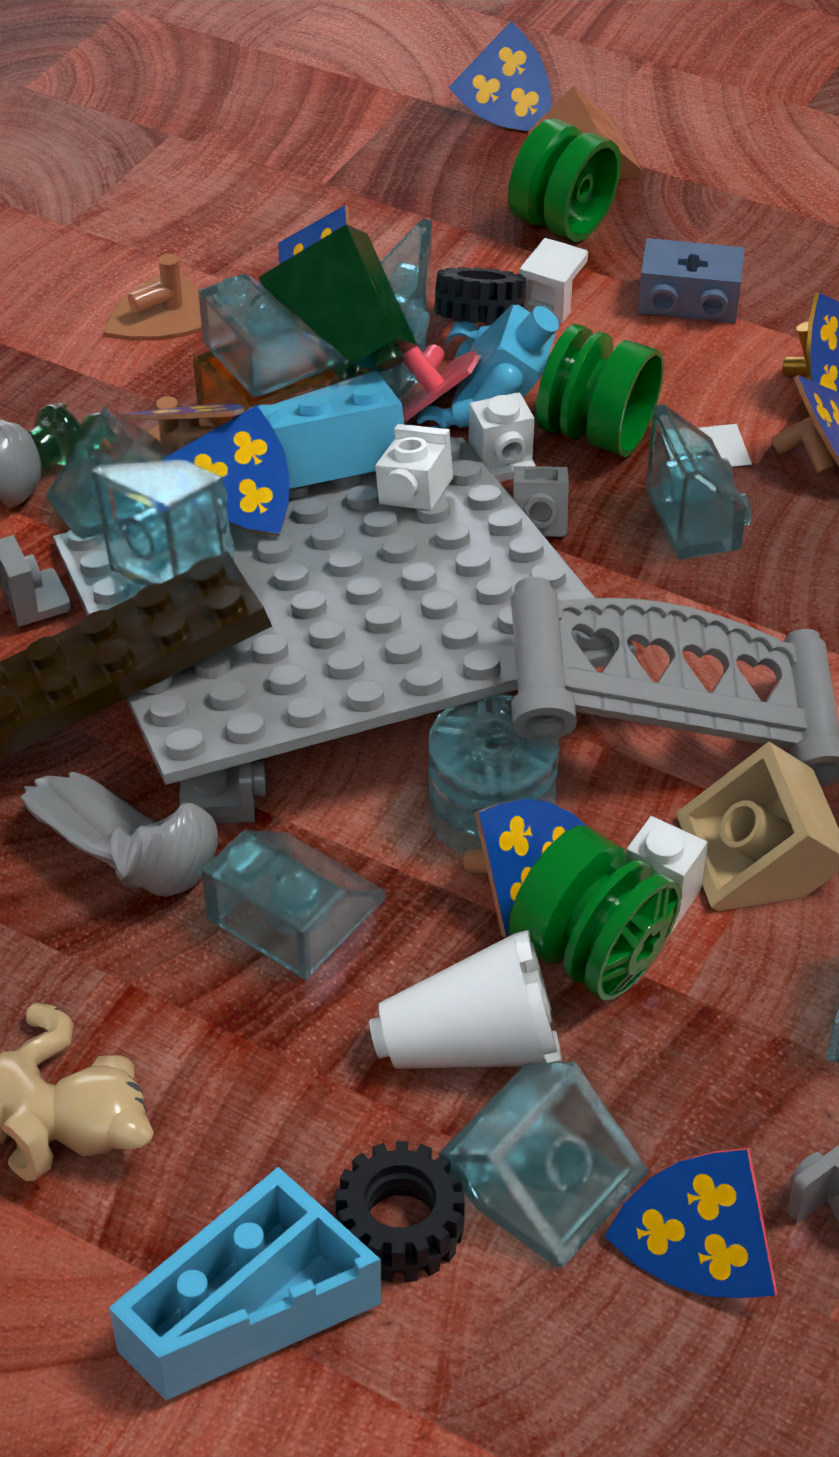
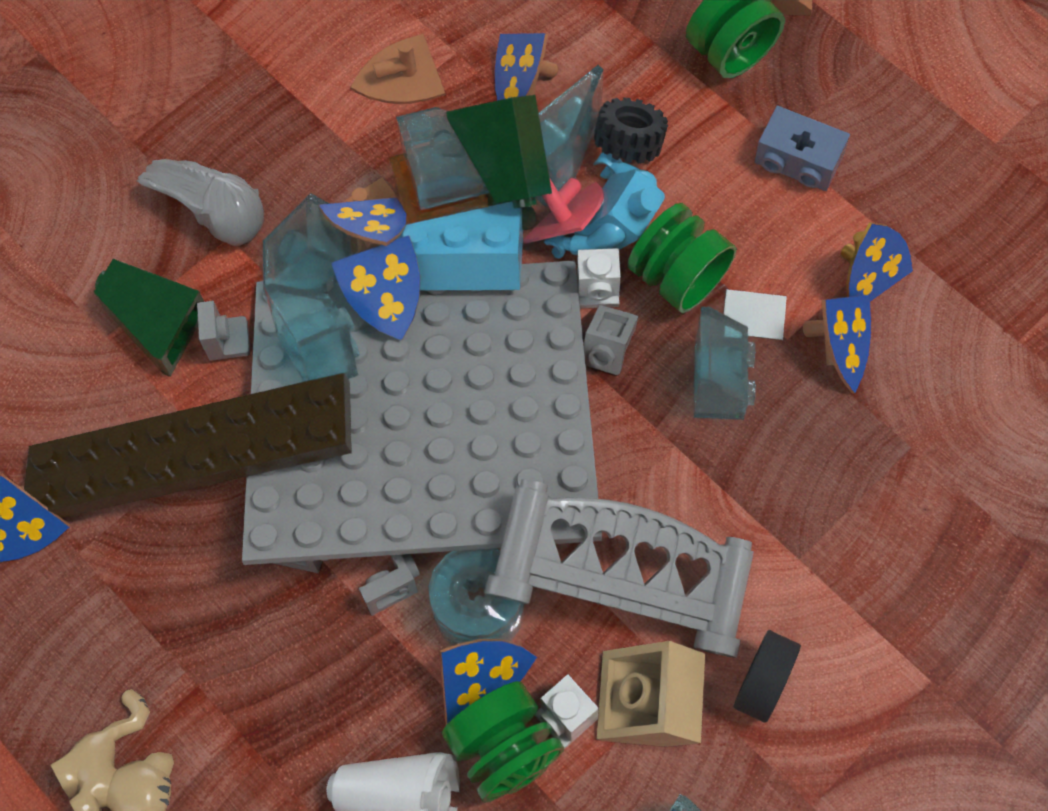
camera: 20 degrees right, 20 degrees up
light grey hair [21,772,218,897] -> none
clear green animal [27,402,117,469] -> none
clear light blue slope [202,830,386,980] -> none
white brick [375,424,453,510] -> none
white panel [519,238,588,323] -> none
none -> light grey bracket [359,554,420,616]

